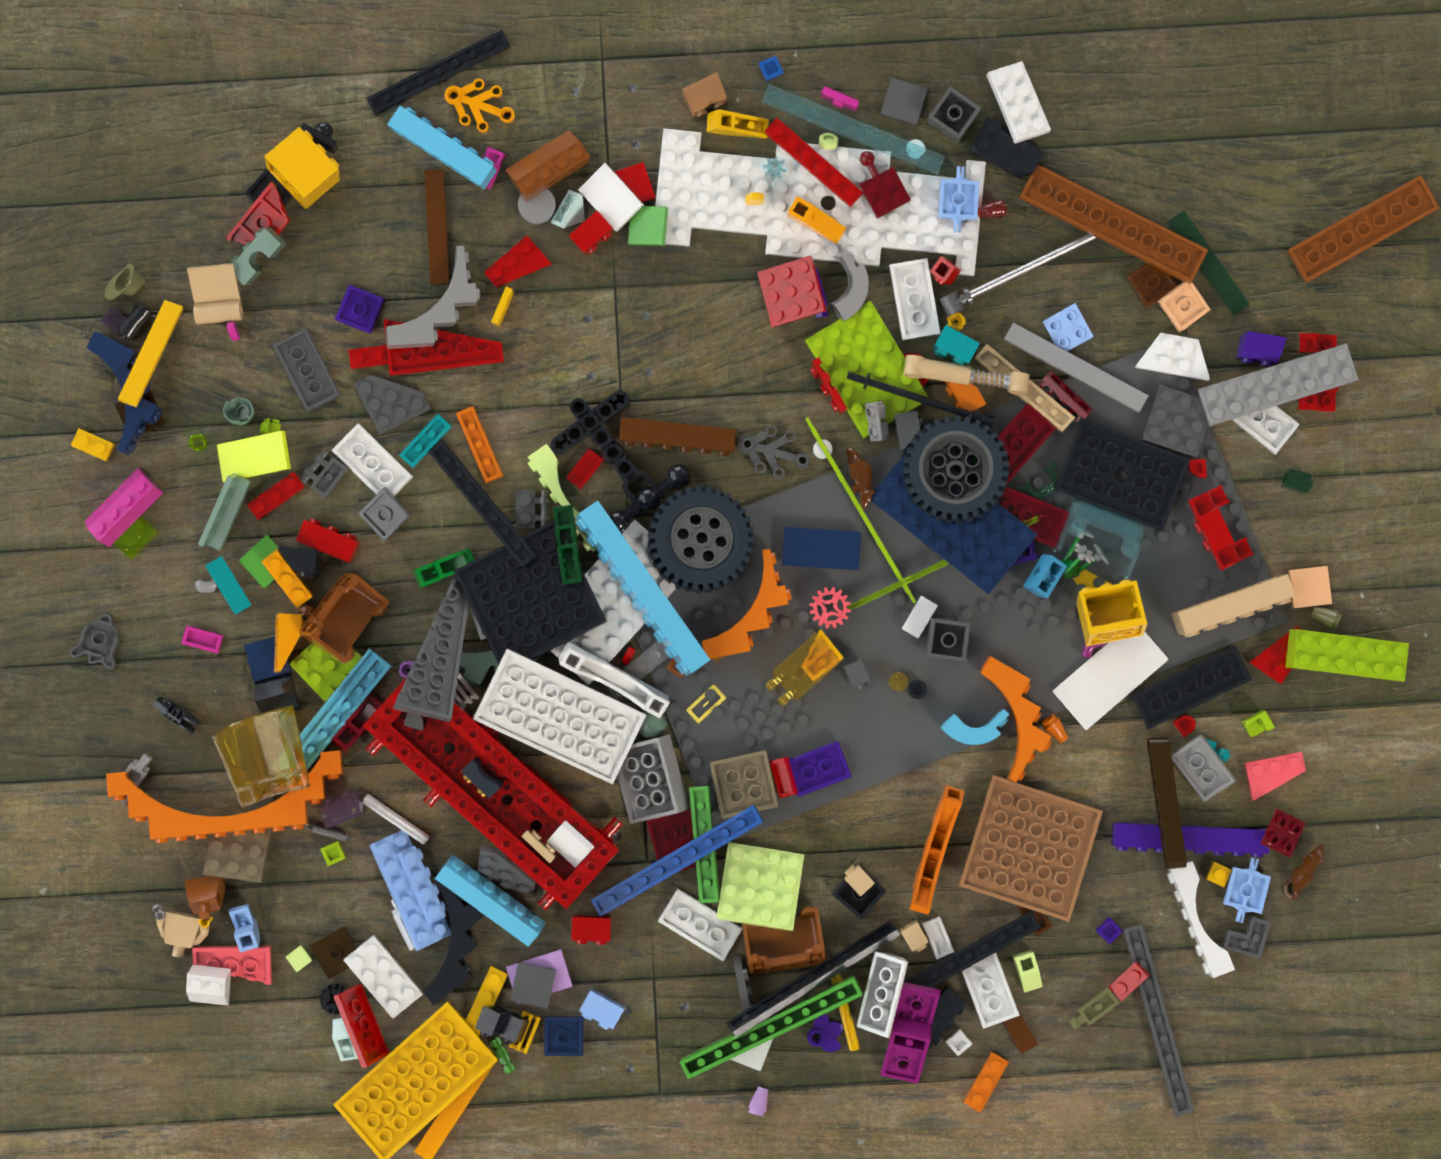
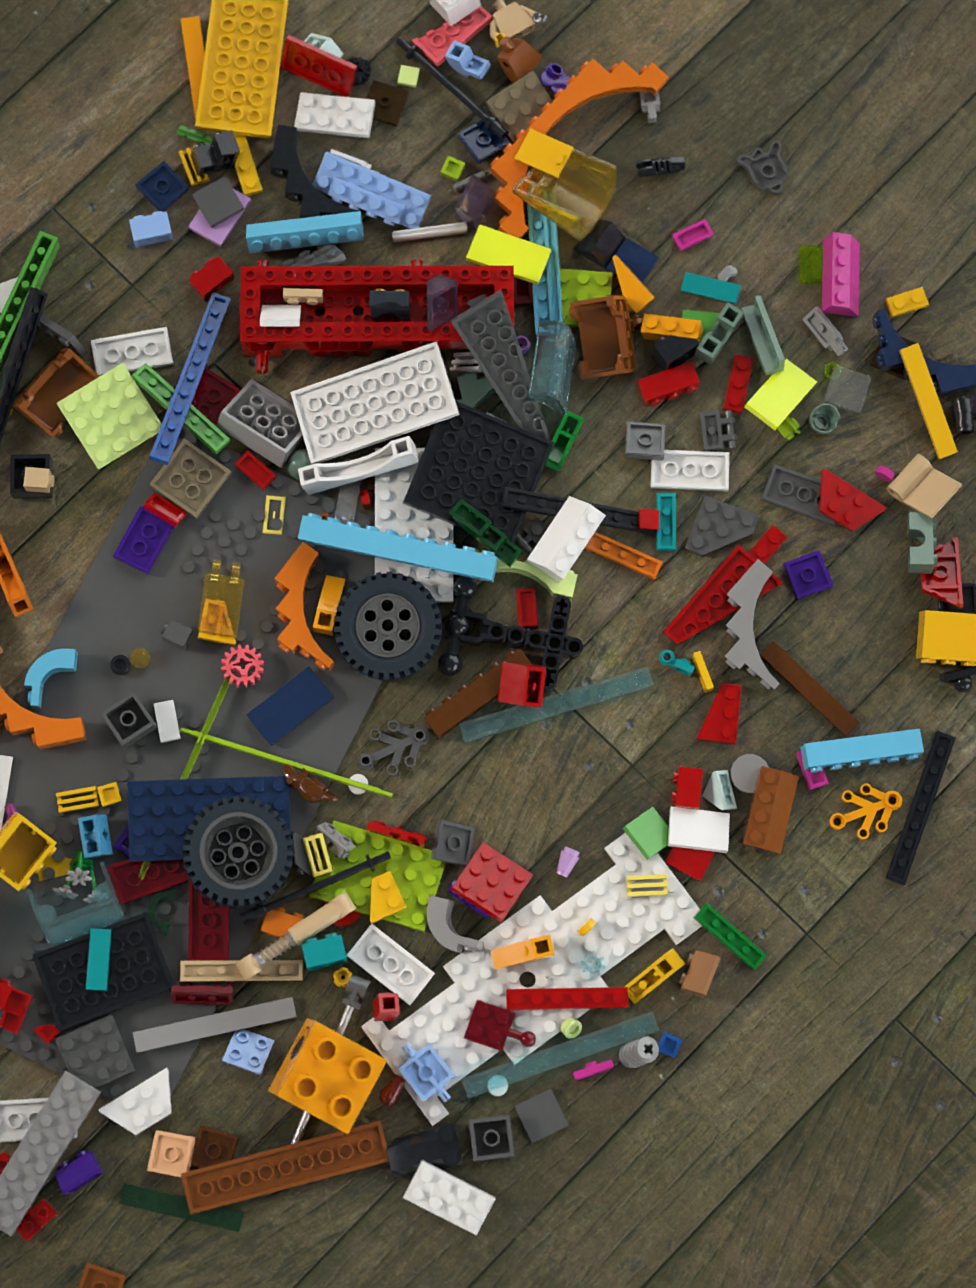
camera: 130 degrees right, 10 degrees down
none -> yellow tile [56,786,99,813]
none -> teal tile [86,928,112,991]
none -> yellow plate [97,782,122,807]
none -> red tile [235,450,277,491]
none -> light orange brick [268,1018,387,1134]
none -> light yellow tile [302,833,333,877]
none -> light orange slope [313,575,346,636]
none -> yellow wing [370,871,407,924]
none -> black bar [396,37,509,140]
none -> clear purple slope [427,274,458,331]
none -> dark grey tile [430,819,475,867]
none -> dark blue plate [457,120,509,164]
none -> clear light blue plate [459,667,654,743]
none -> neon yellow tile [466,224,552,285]
none -> red slope [498,662,546,707]
none -> yellow container [514,128,574,178]
none -> white slope [527,496,606,583]
none -> clear light blue slope [529,320,577,415]
none -> dark purple plate [540,63,570,94]
none -> lavender cone [556,846,580,877]
none -> light grey piece [619,1036,659,1068]
none -> light yellow tile [626,874,668,897]
none -> red tile [638,509,659,530]
none -> teal plate [659,650,695,677]
none -> green tile [693,902,767,971]
none -> sand green arch [695,302,744,365]
none -> light grey hinge [803,306,849,356]
none -> red wing [819,468,887,532]
none -> clear tile [823,365,872,414]

